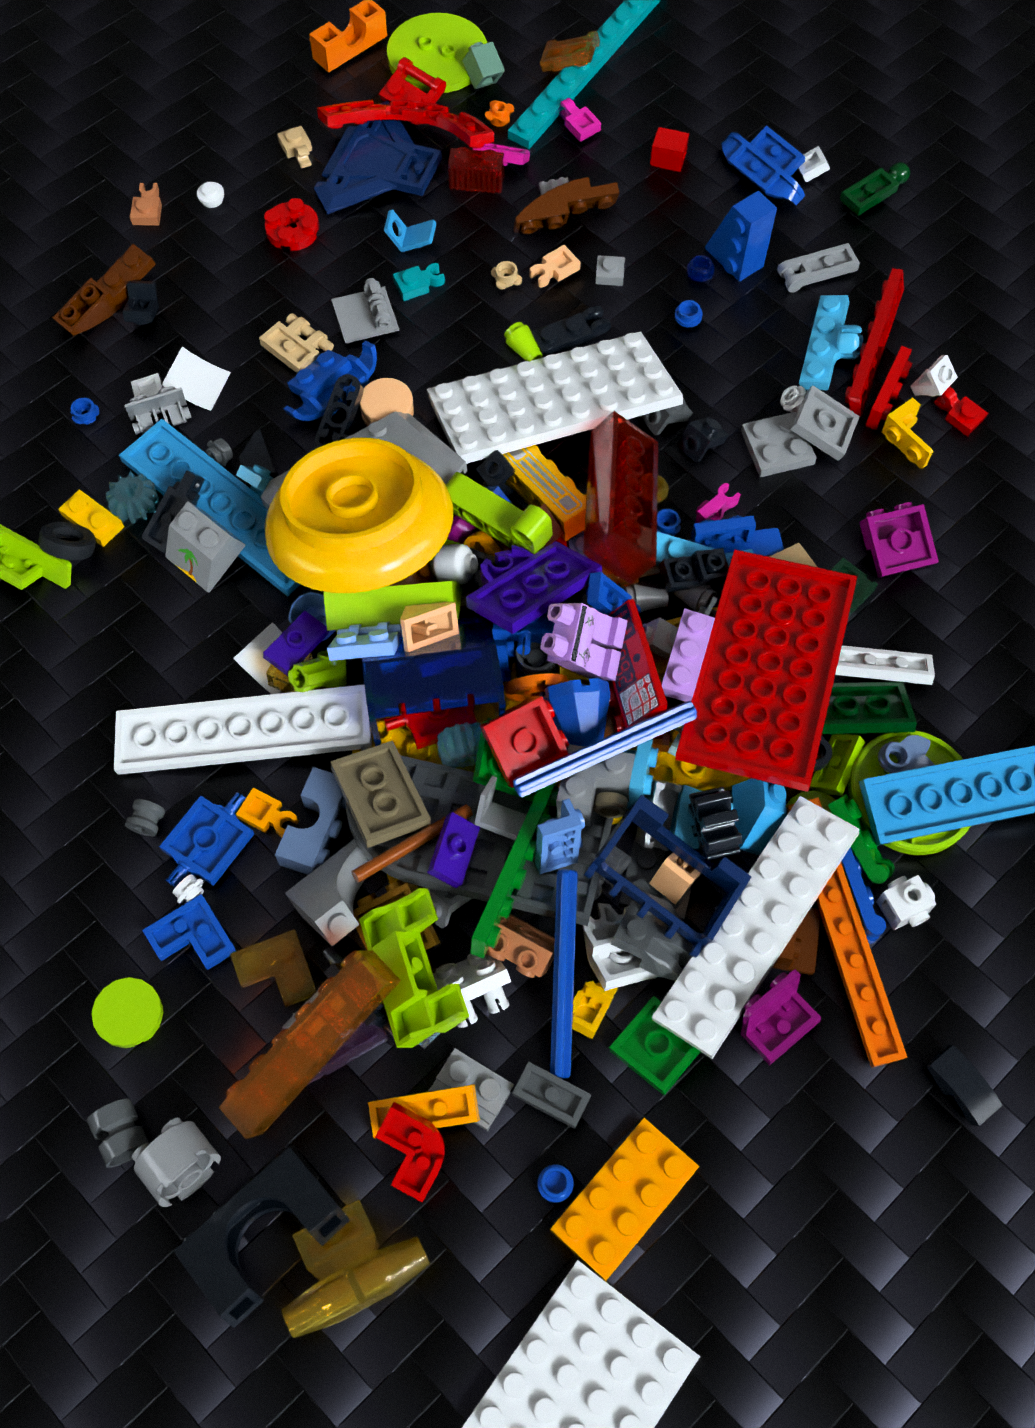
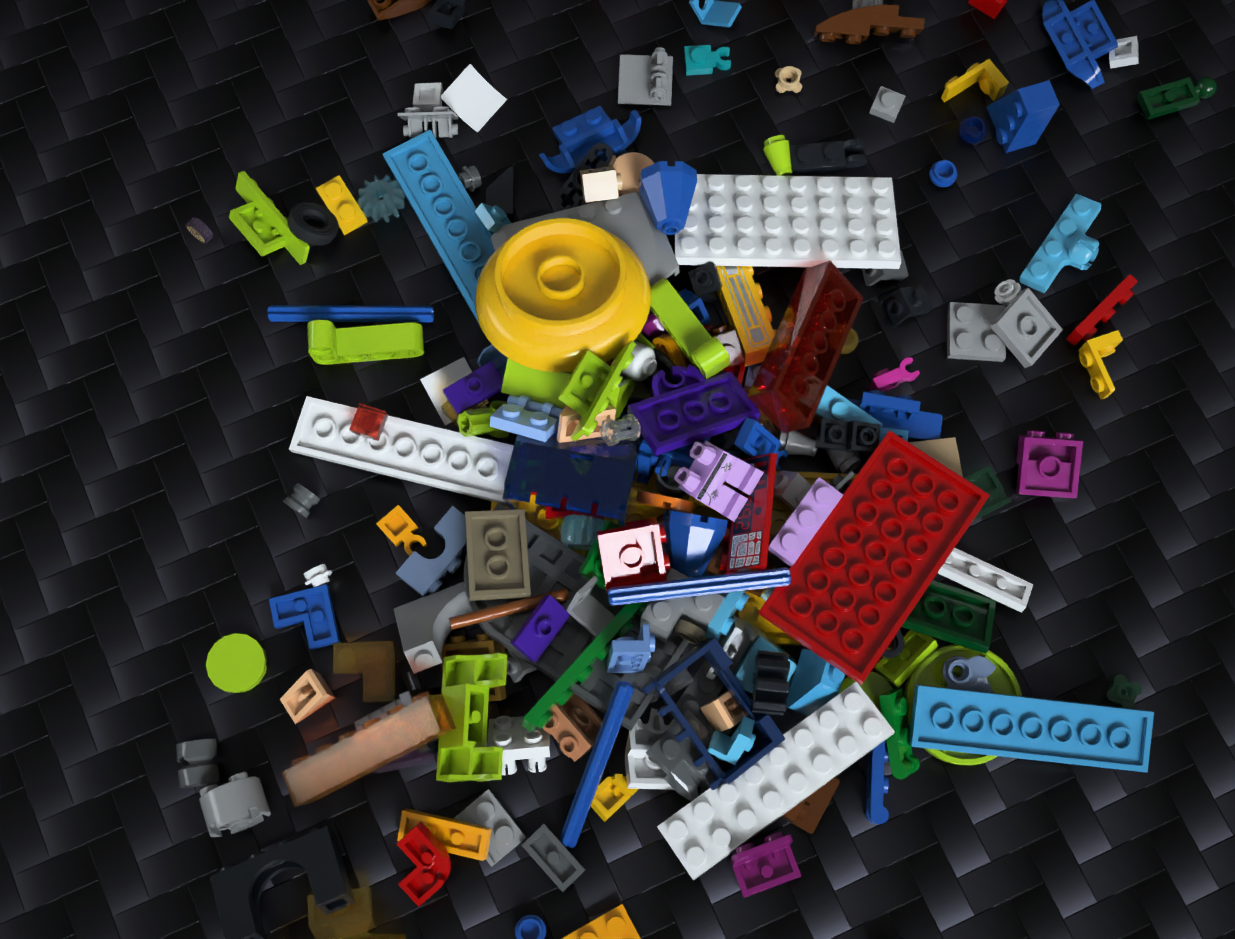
camera: 20 degrees right, 10 degrees up
blue plate [70,398,99,425] -> none
black hinge [142,470,205,553] -> none
blue plate [159,792,254,888] -> none
light grey slope [165,501,246,593] -> none
tan plate [259,313,334,373] -> none
light nougat plate [530,245,581,288] -> none
green plate [609,996,700,1095] -> none
blue plate [652,509,681,536] -> none
light grey plate [777,243,860,292] -> none
orange plate [786,797,907,1068] -> none
red plate [845,269,904,417] -> none
white brick [876,875,936,931] -> none
white bracket [910,355,958,396] -> none
red plate [934,386,988,436] -> none
none -> blue axle [267,305,434,322]
none -> light nougat slope [280,669,335,724]
none -> lime beam [307,320,424,365]
none -> clear red plate [349,403,389,441]
none -> lime bracket [558,340,636,441]
none -> brick [580,166,622,203]
none -> clear bush [600,414,641,446]
none -> blue cone [638,161,697,235]
none -> medium azure bracket [708,716,756,765]
none -> yellow bracket [941,59,1009,102]

